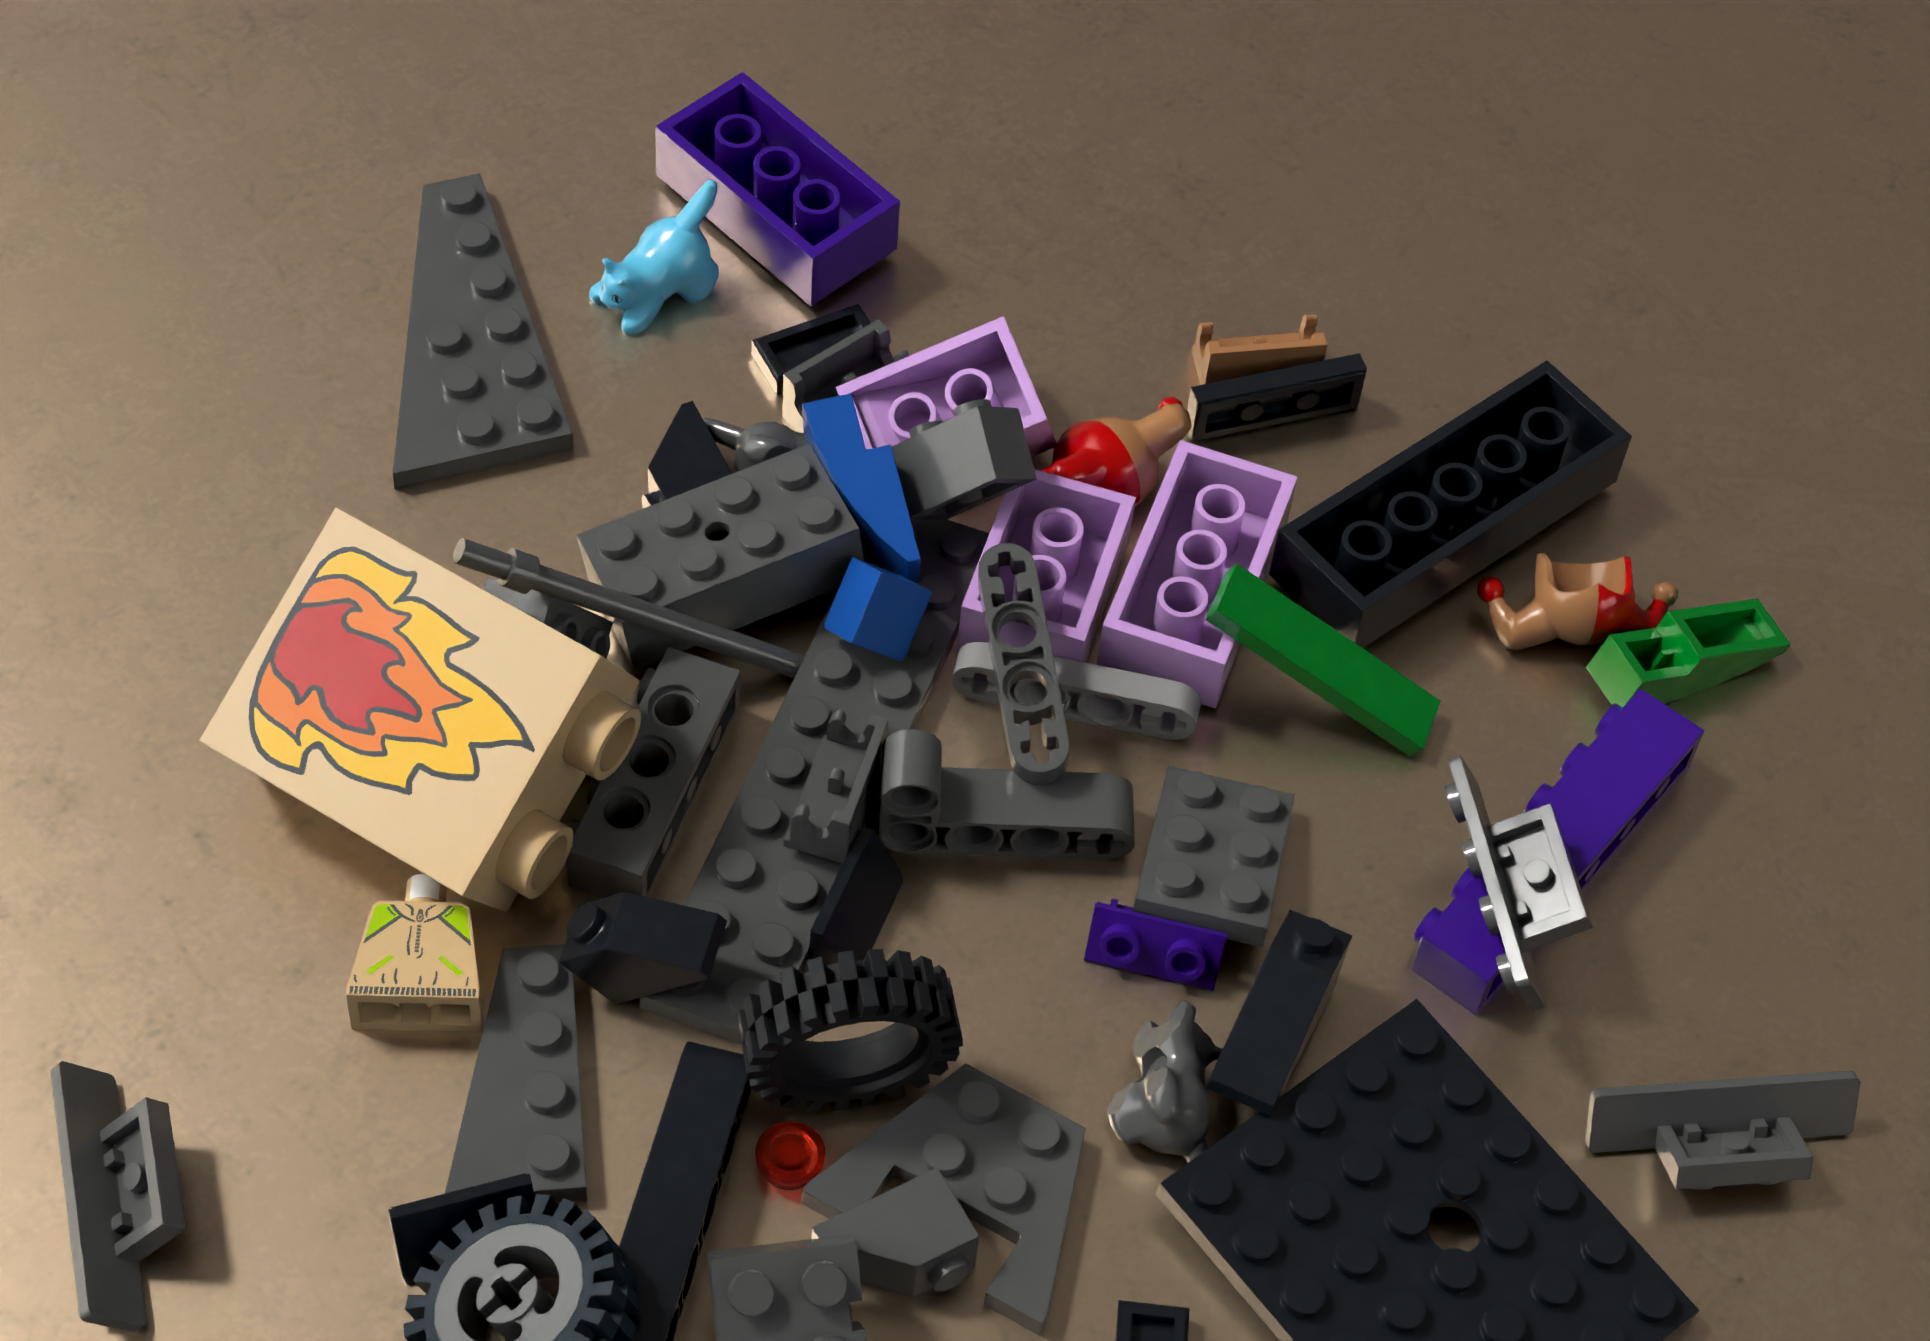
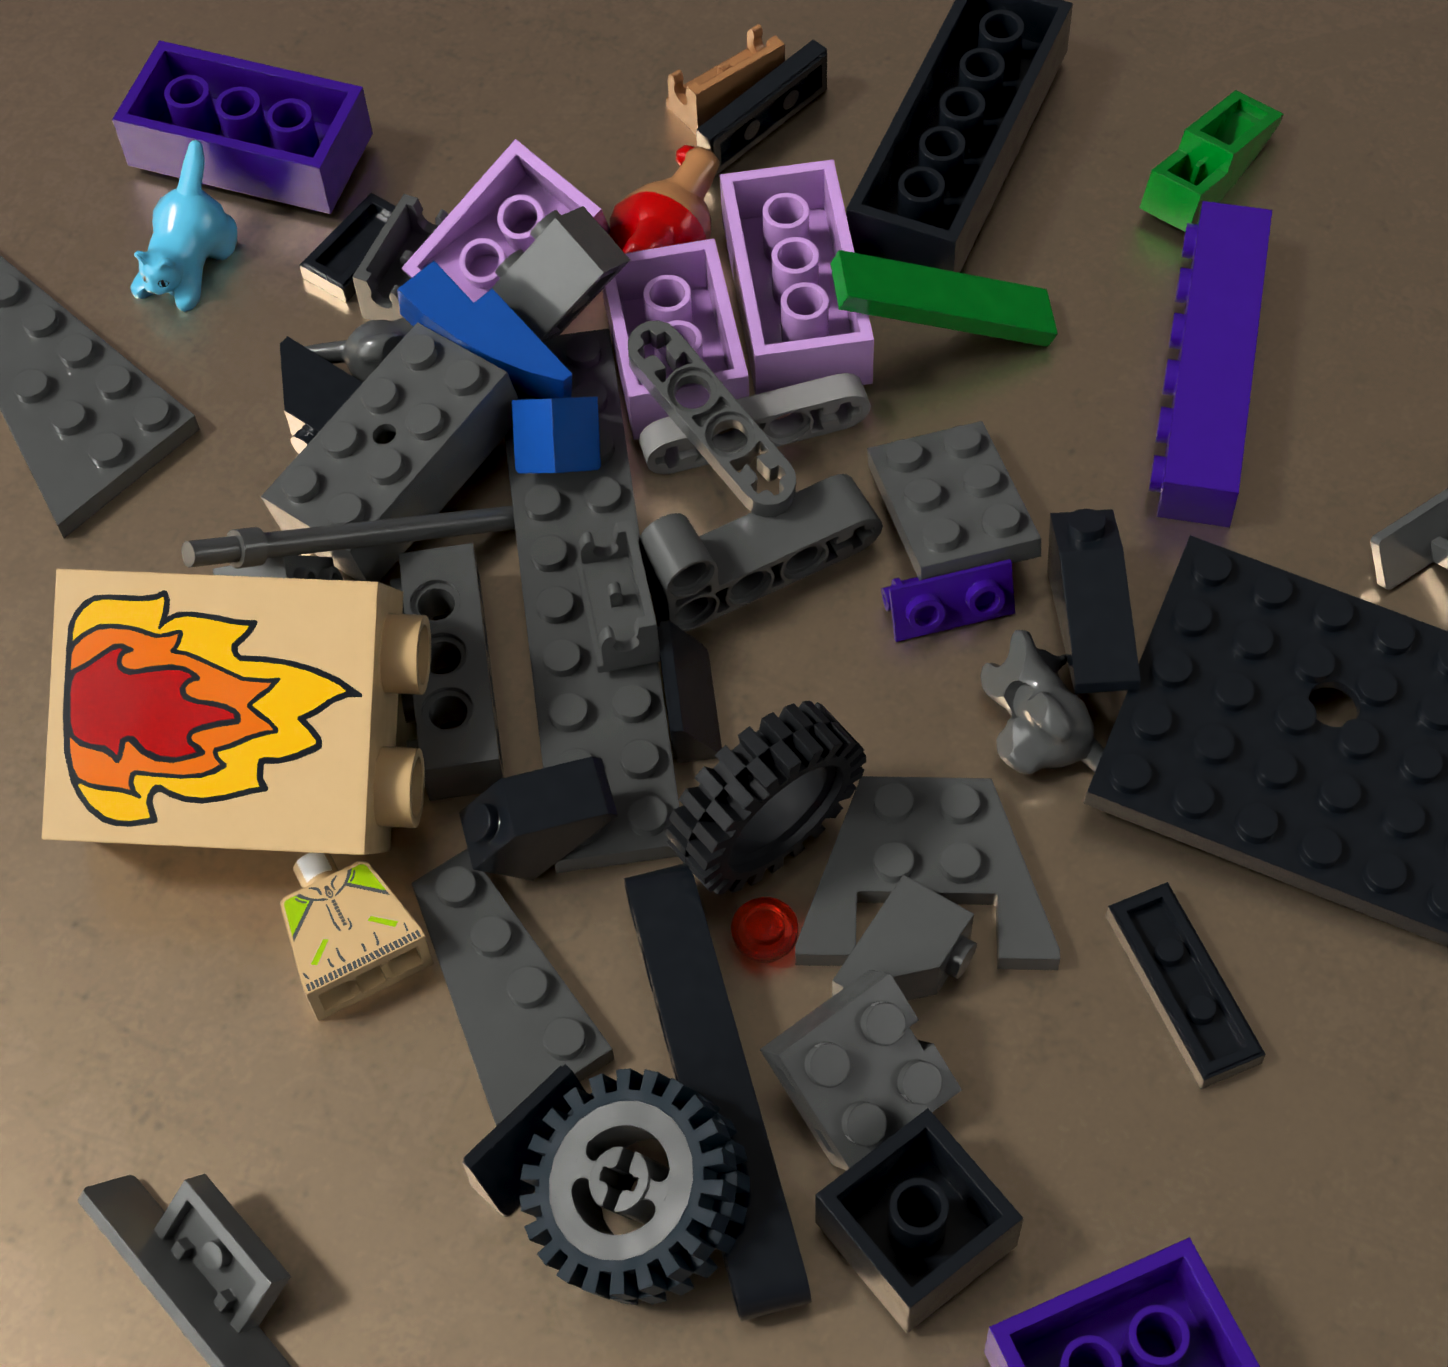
camera: 20 degrees left, 5 degrees up
bracket [1445,756,1593,1011] -> none
medium nougat piece [1477,553,1678,650] -> none

